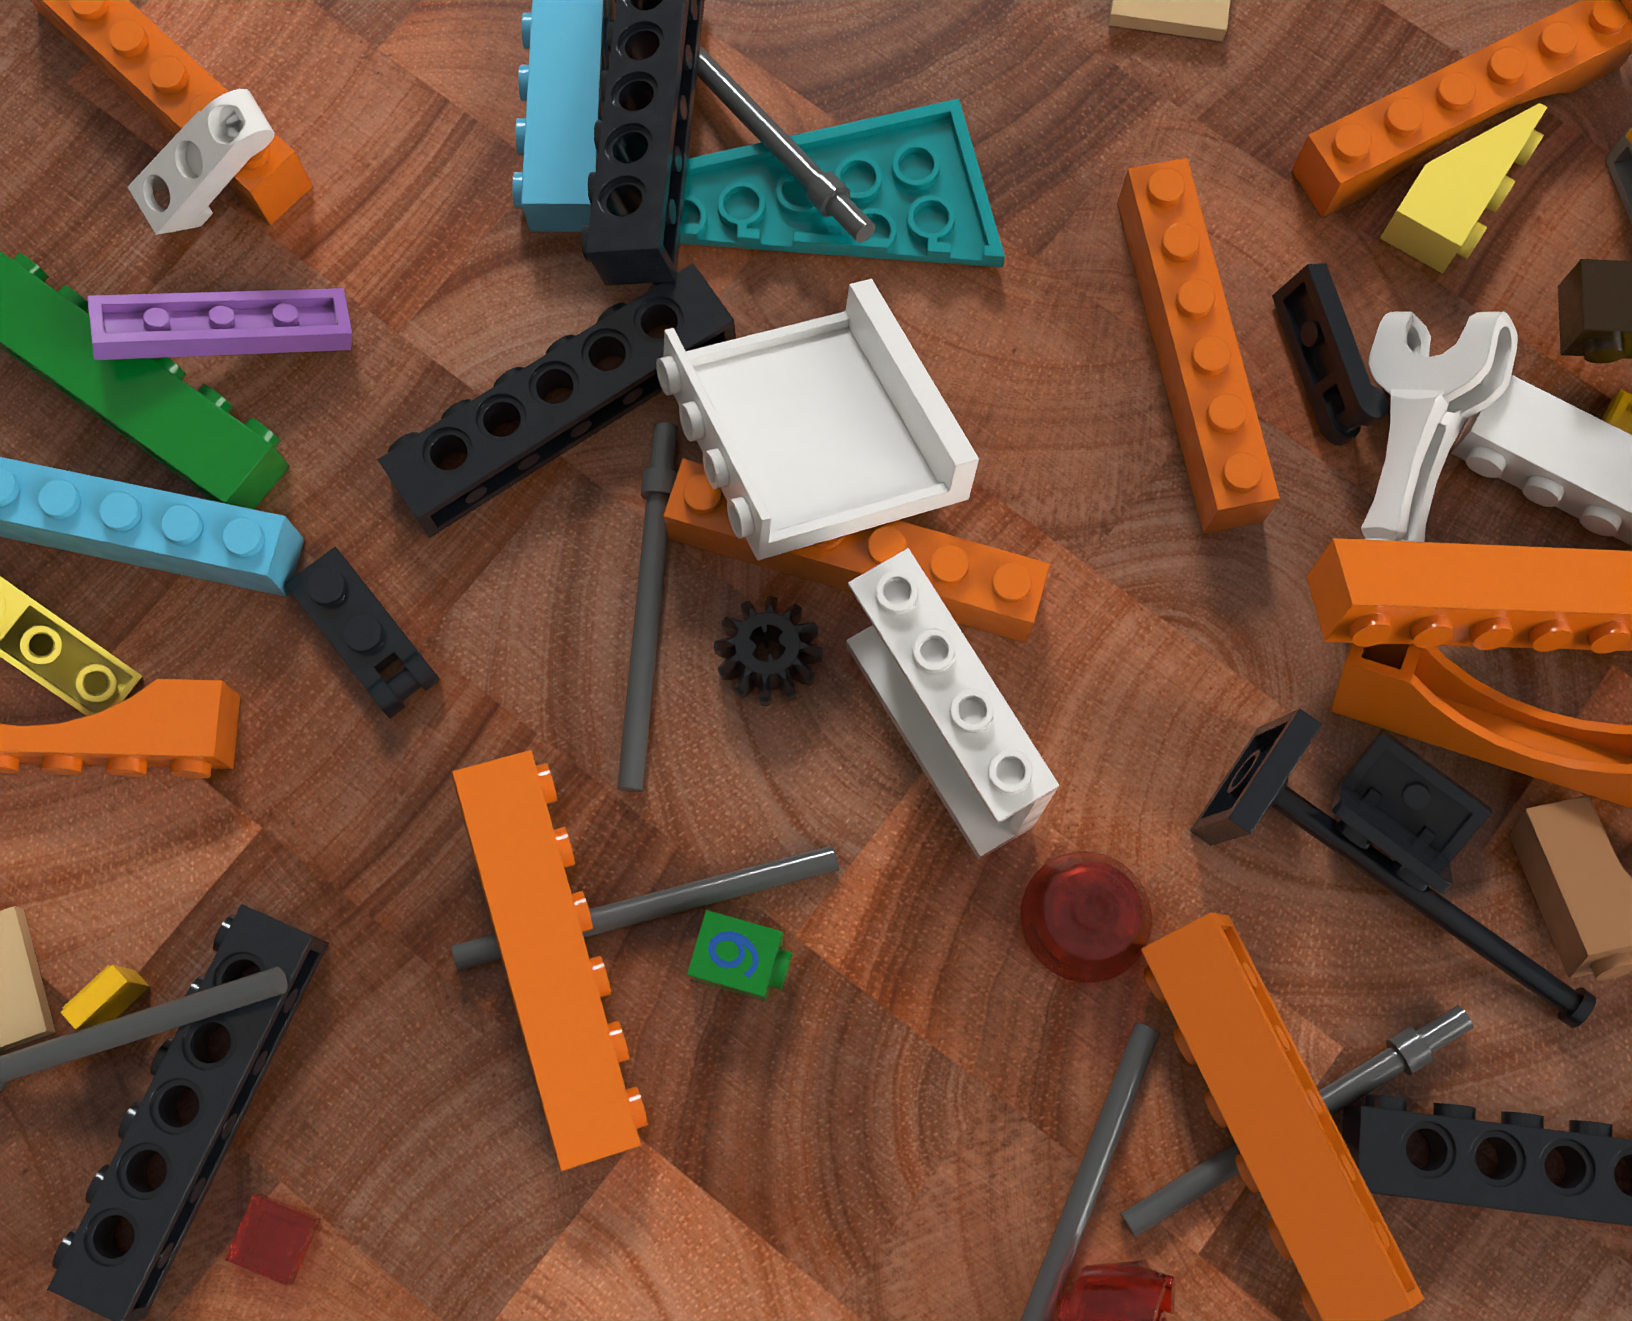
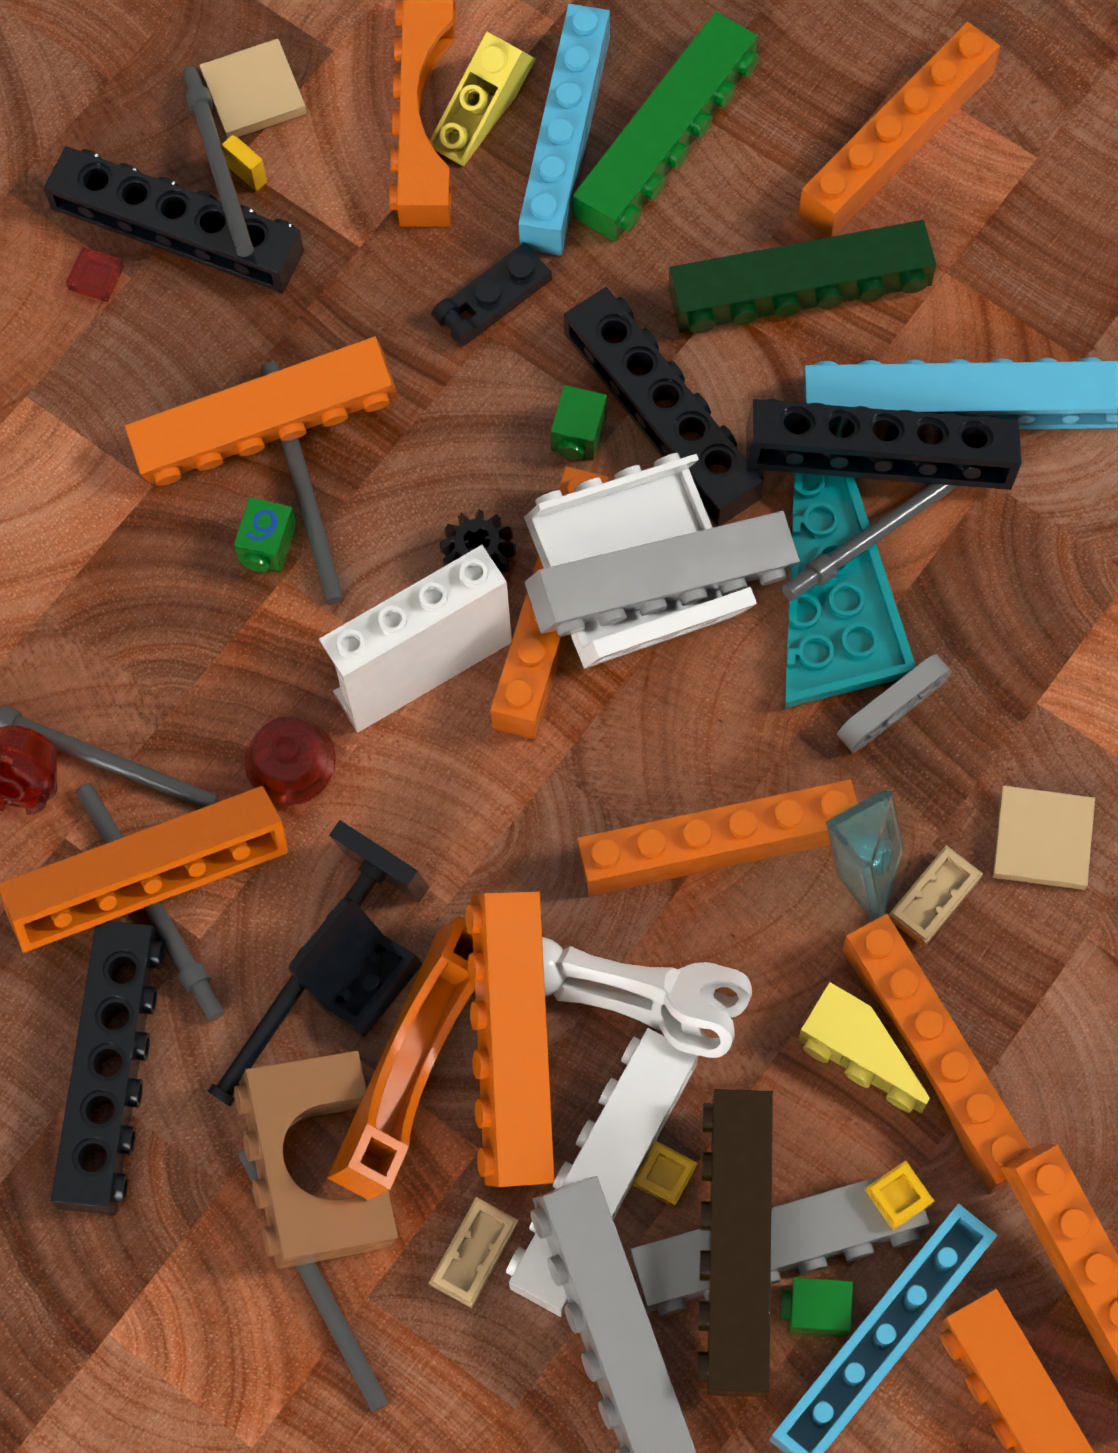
camera: 90 degrees right, 5 degrees down
medium lavender plate [87,288,352,360] -> none
white leg [128,89,275,235] -> none
dark grey bar [617,422,678,792] -> none
black plate [1272,263,1388,446] -> none
none -> light grey brick [525,511,800,637]
none -> green brick [551,385,607,460]
none -> dark green brick [668,220,936,333]
none -> clear light blue slope [826,790,904,921]
none -> light grey beam [837,654,952,753]
none -> tan plate [889,845,983,947]

